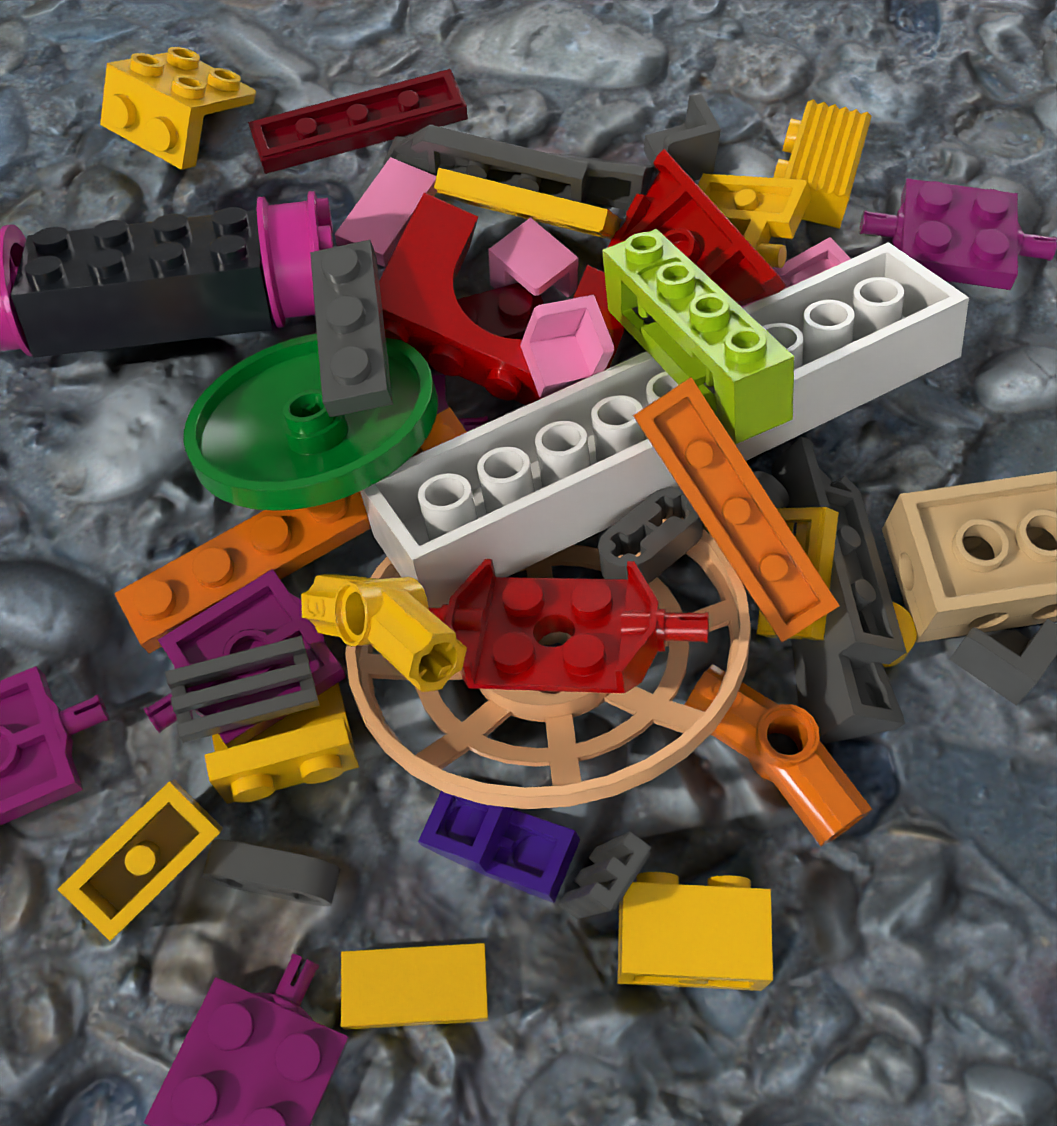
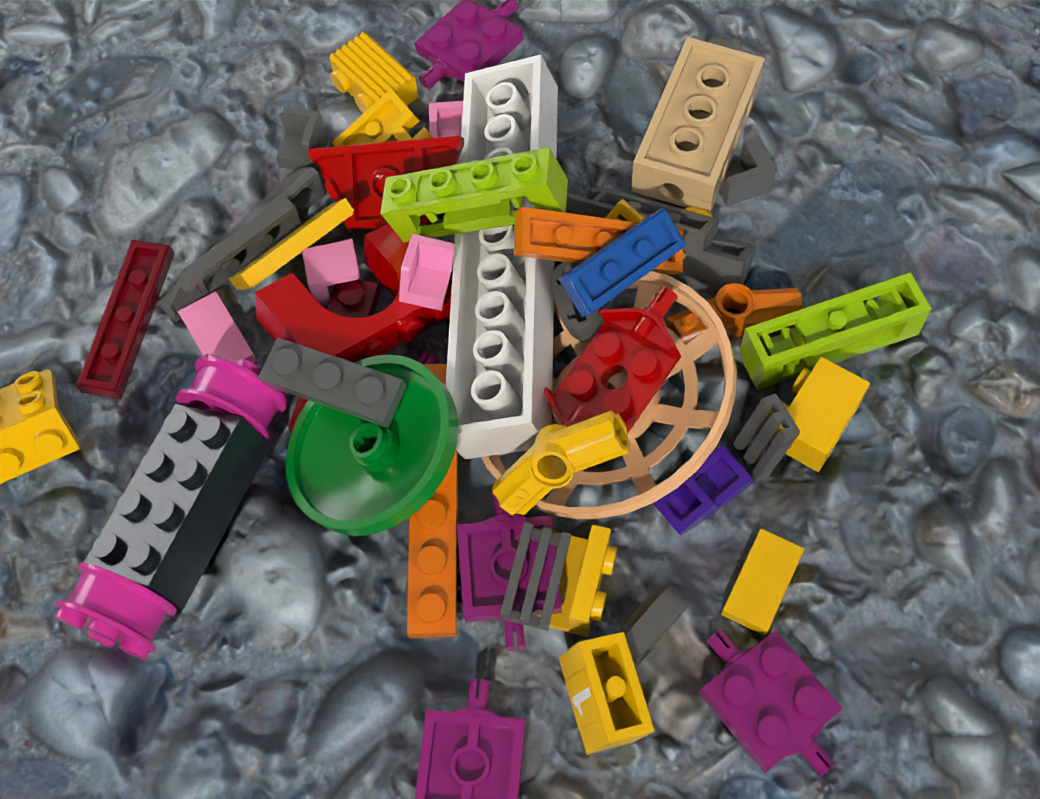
camera: 55 degrees left, 0 degrees up
none -> blue tile [558,208,687,317]
none -> lime brick [739,272,932,390]

